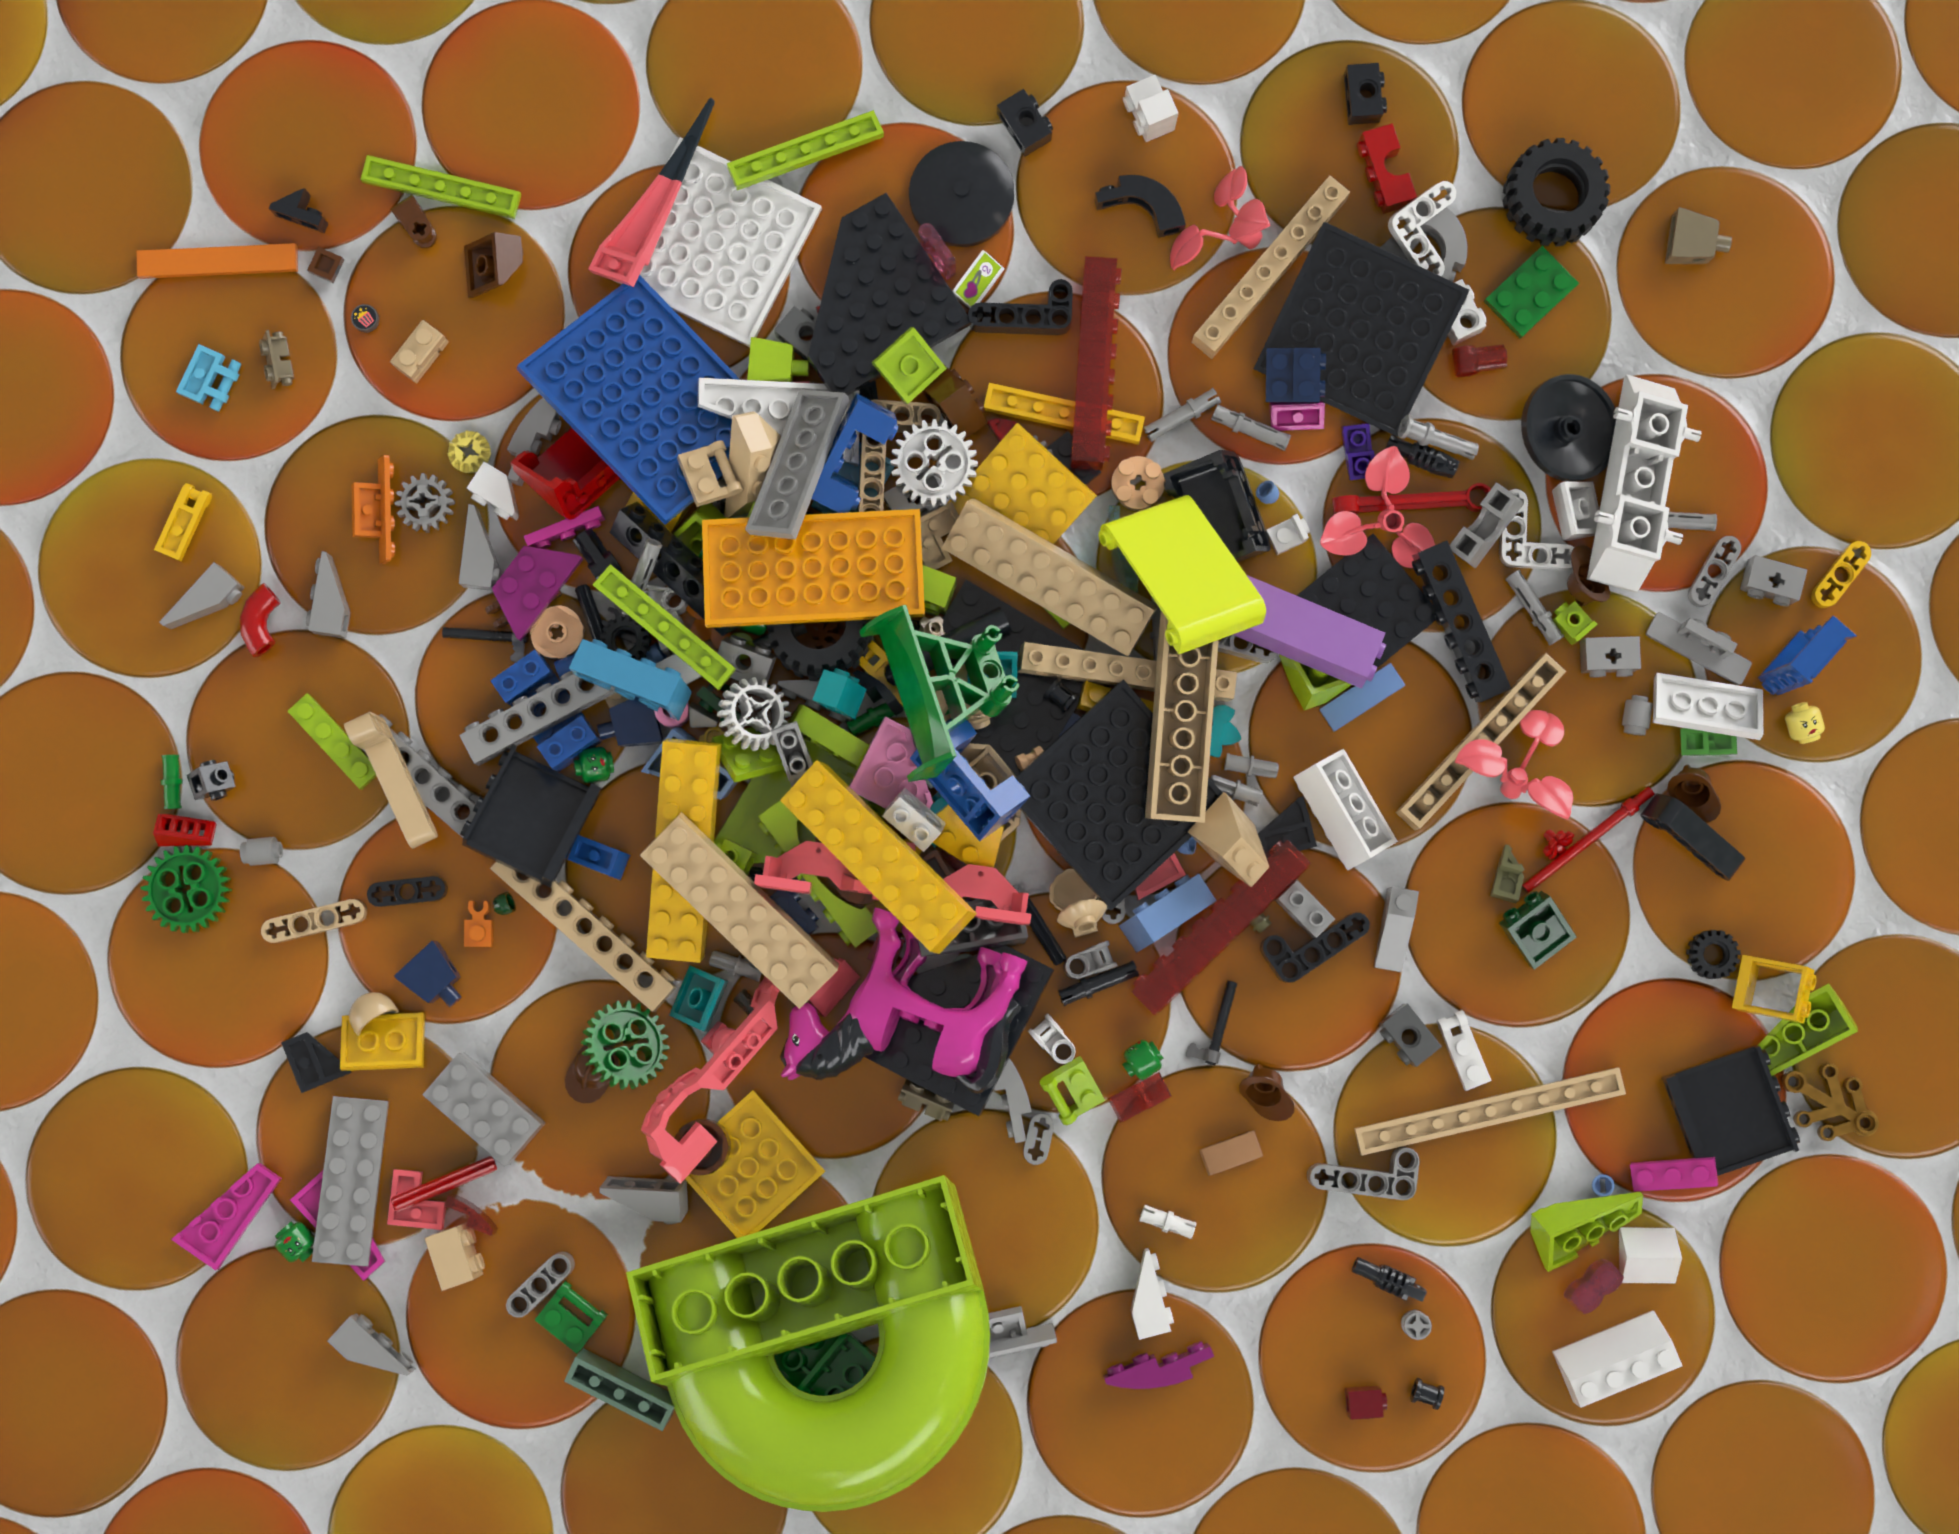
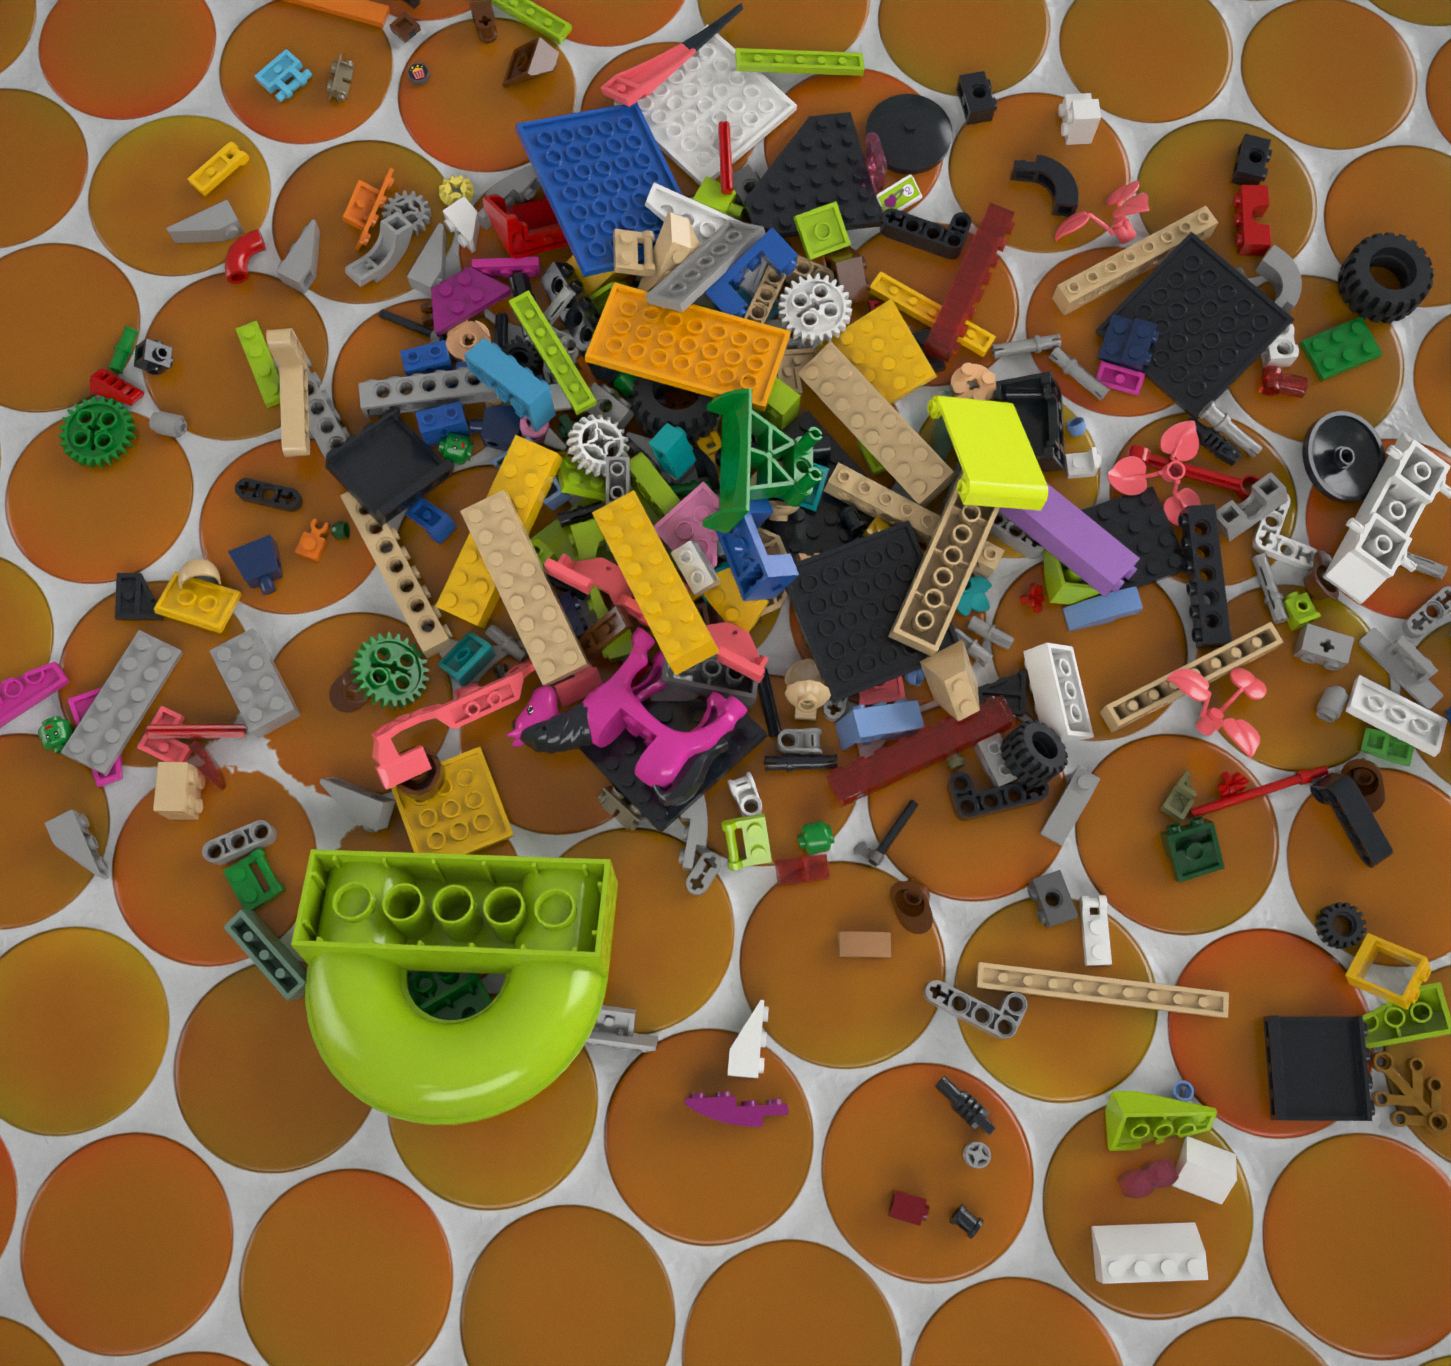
camera: 20 degrees right, 10 degrees down
tan beam [261,899,367,943] -> none
tan brick [390,320,449,384] -> none
white pin [1139,1205,1196,1239] -> none
dark purple slope [1341,423,1374,480] -> none
white beam [1388,181,1456,276] -> none
white slope [1552,482,1599,542] -> none
dark pink plate [1630,1157,1718,1192] -> none
none -> light grey arch [345,212,413,287]
none -> black pin [557,500,604,528]
none -> reddish brown hinge [578,605,633,660]
none -> red axle [718,121,733,195]
none -> black tyre [1000,720,1068,787]
none -> red plant [1020,582,1045,613]

